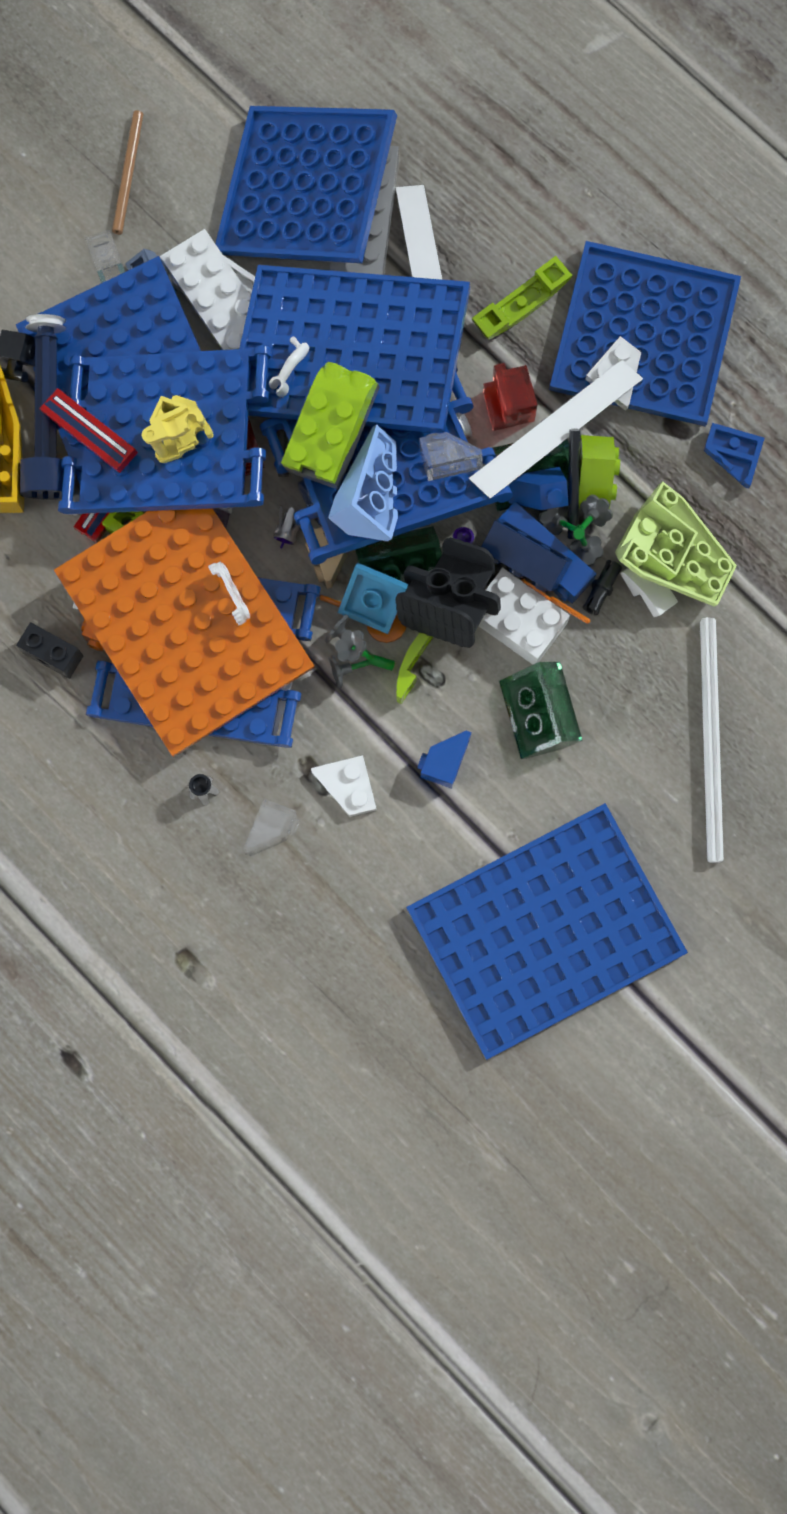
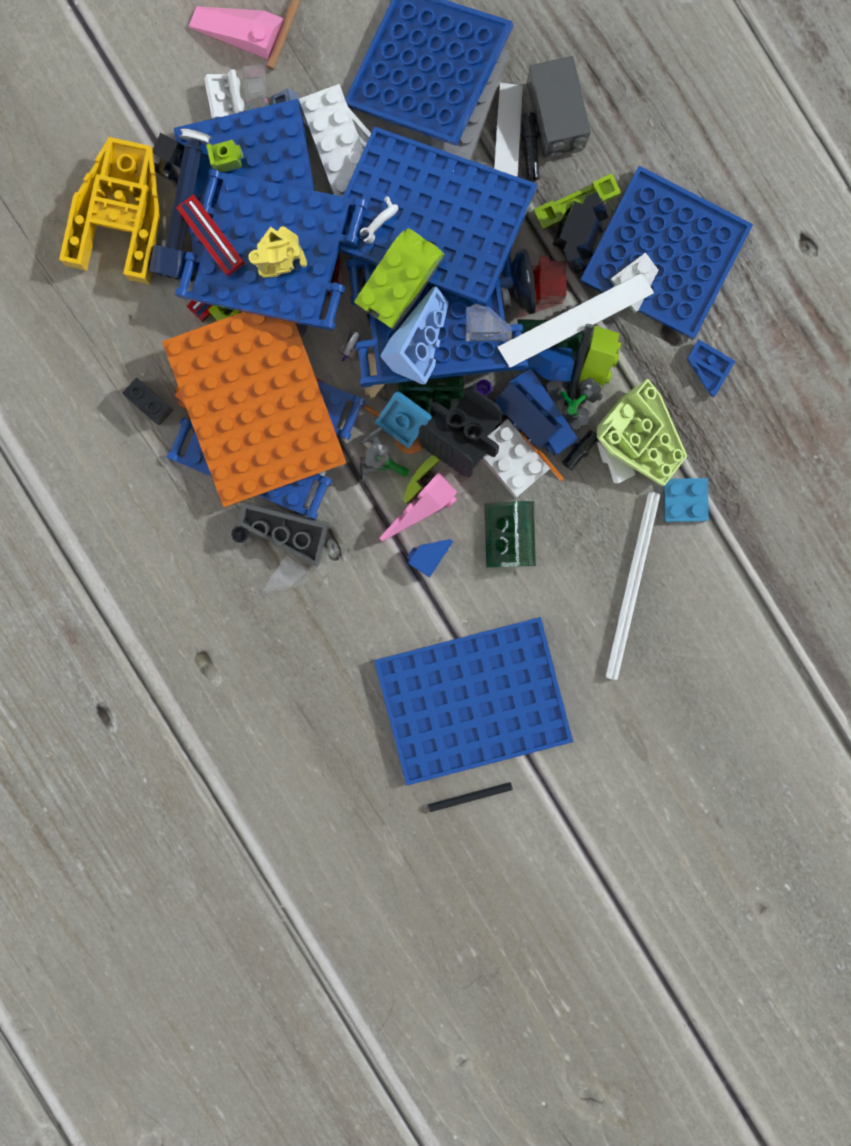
camera: 10 degrees right, 10 degrees up
white piece [208,561,250,625] -> none
white wing [311,755,377,817] -> none
none -> bright pink wedge [189,6,284,60]
none -> white bracket [204,69,244,119]
none -> lime brick [206,139,243,173]
none -> dark grey wedge [238,502,330,567]
none -> bright pink wedge [379,473,457,542]
none -> black bar [428,782,513,812]
none -> black dish [508,248,536,315]
none -> black pin [521,112,541,181]
none -> dark grey brick [526,56,591,158]
none -> black slope [552,192,609,273]
none -> dark azure plate [663,478,709,522]

